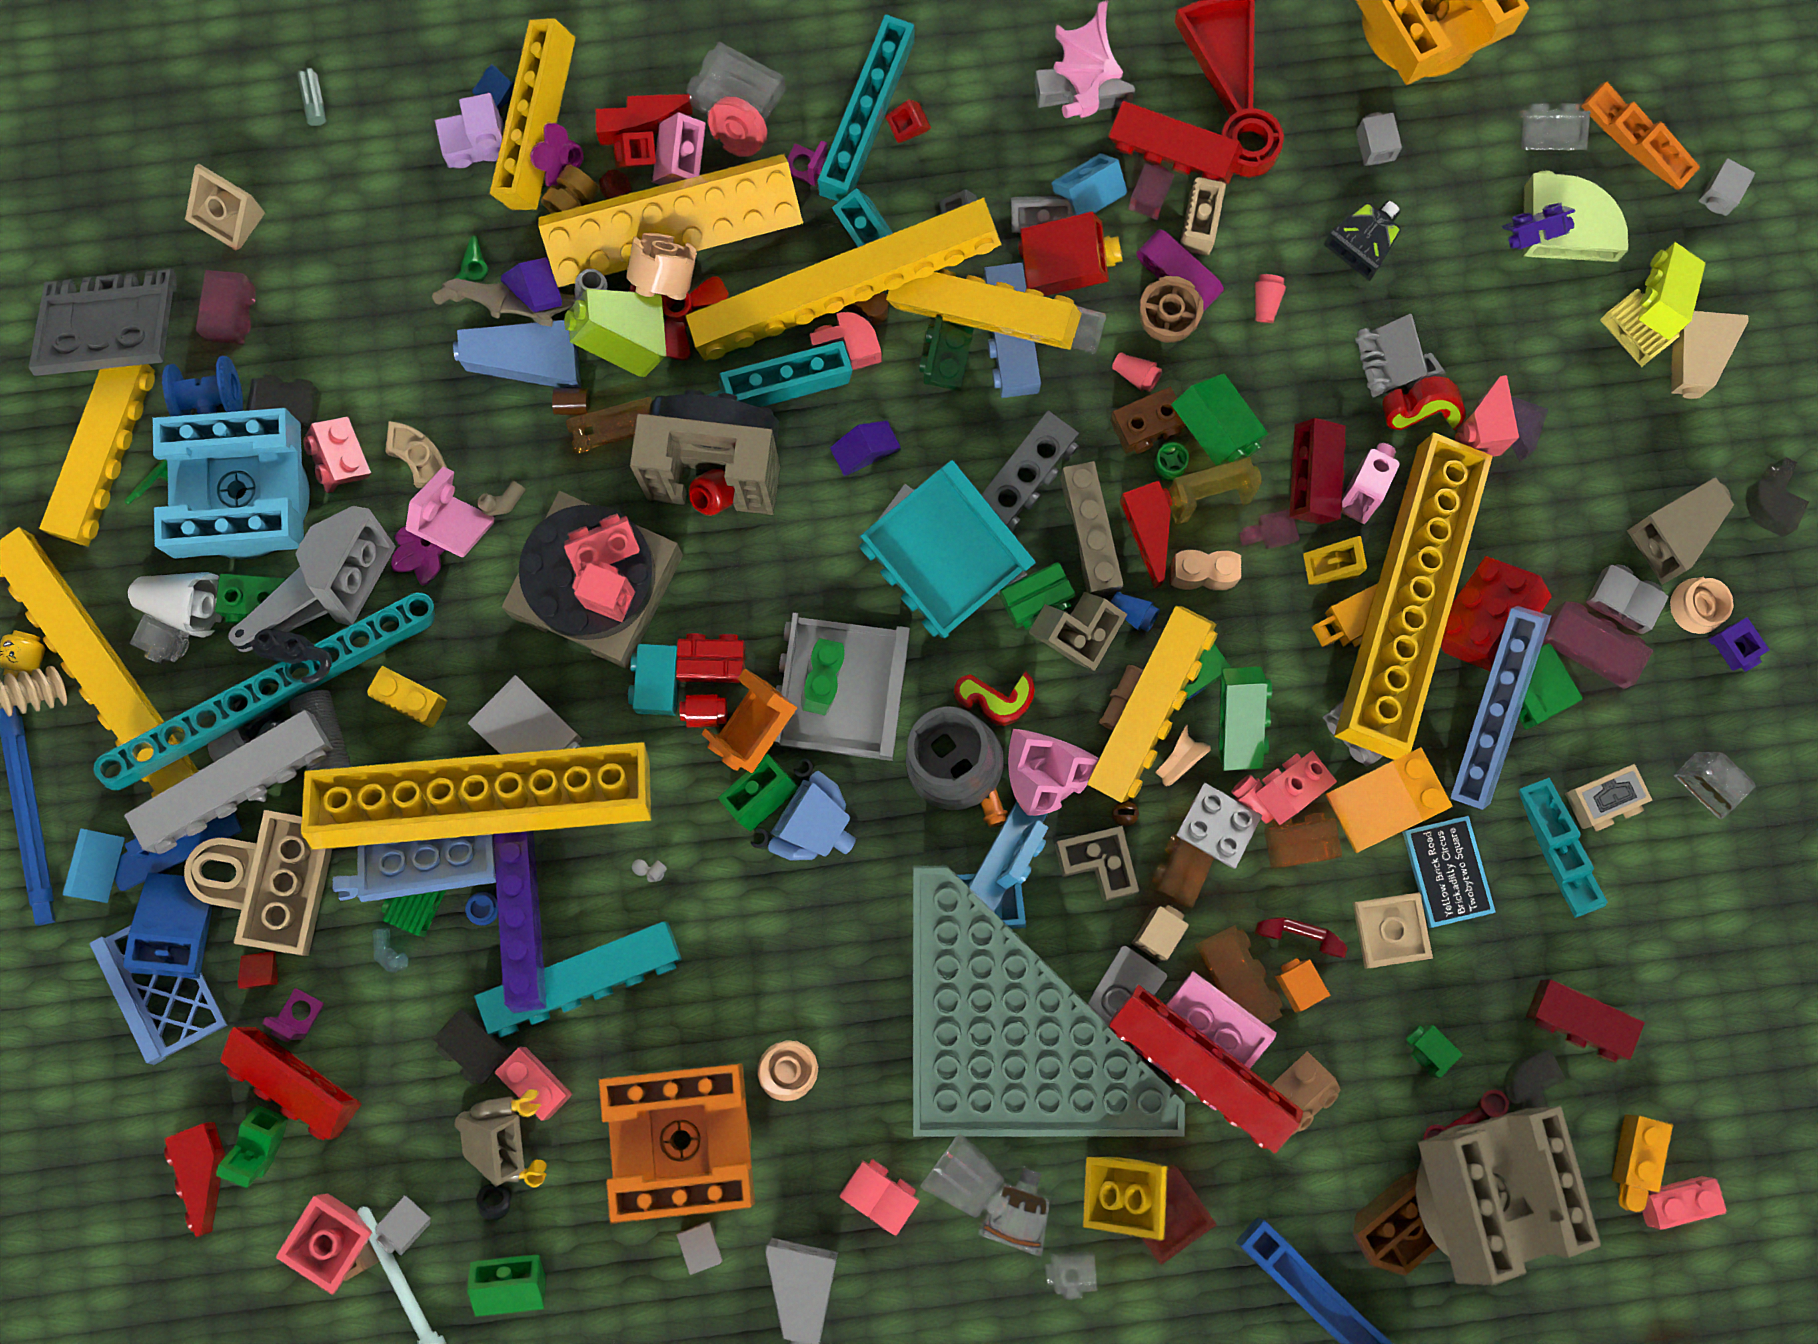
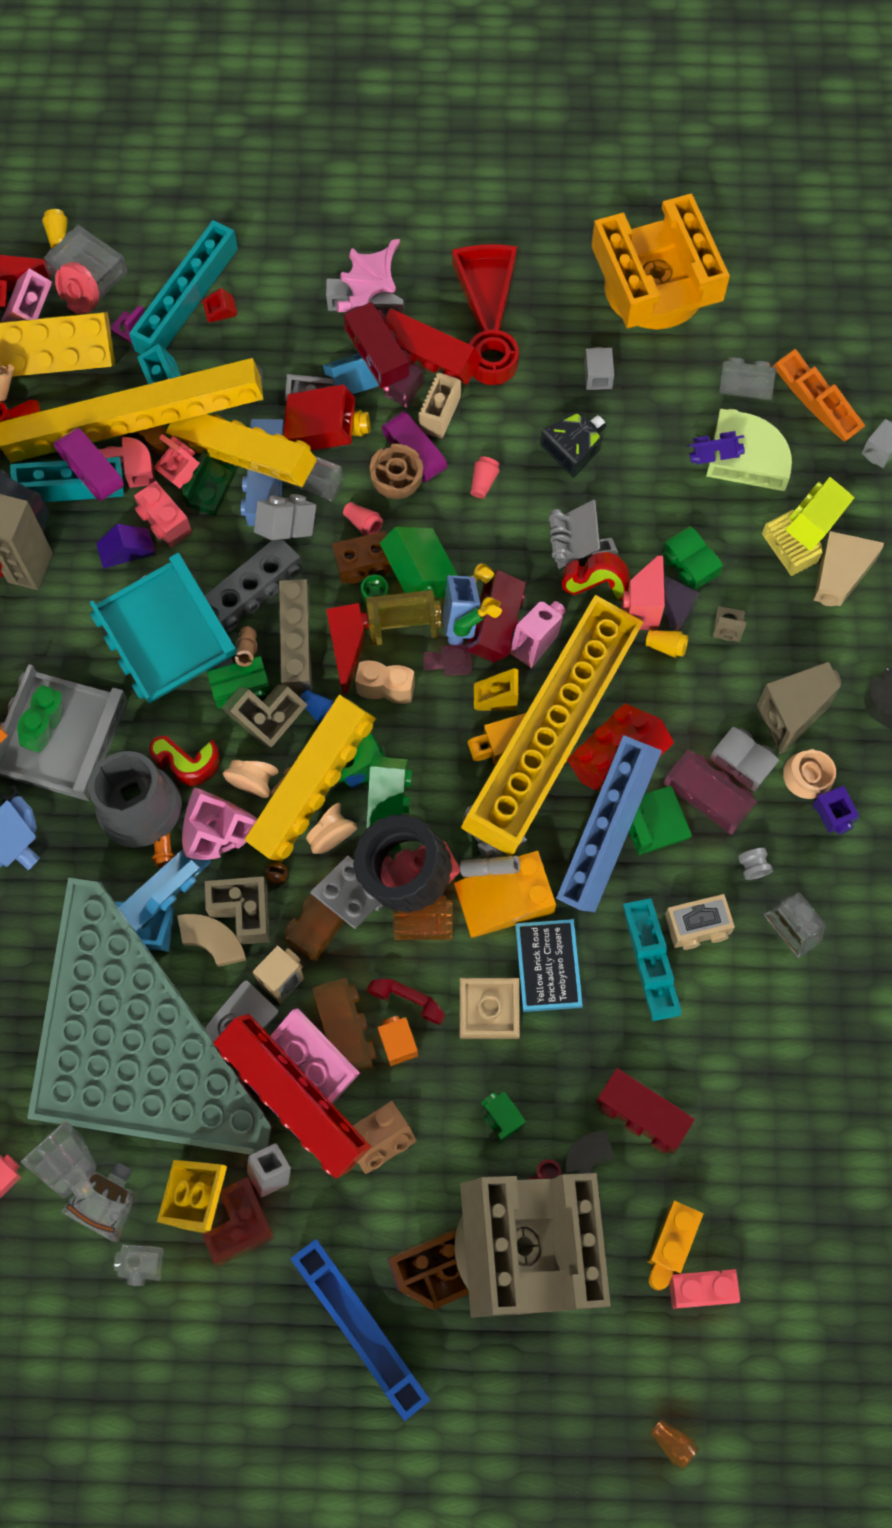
camera: 10 degrees right, 10 degrees down
none -> yellow cone [42,209,68,250]
none -> magenta beam [54,428,124,501]
none -> coral brick [134,481,192,548]
none -> coral bracket [154,434,200,488]
none -> tan tile [177,914,247,967]
none -> light nougat piece [222,760,278,798]
none -> medium nougat pin [235,626,257,667]
none -> light grey brick [247,1143,291,1198]
none -> light grey piece [254,494,316,540]
none -> dark red brick [344,302,411,389]
none -> black tyre [353,814,452,913]
none -> torso [443,564,502,646]
none -> light grey piece [460,856,520,877]
none -> yellow cone [646,630,688,658]
none -> green brick [662,526,723,591]
none -> dark tan bracket [713,606,746,642]
none -> light grey wheel [738,848,773,880]

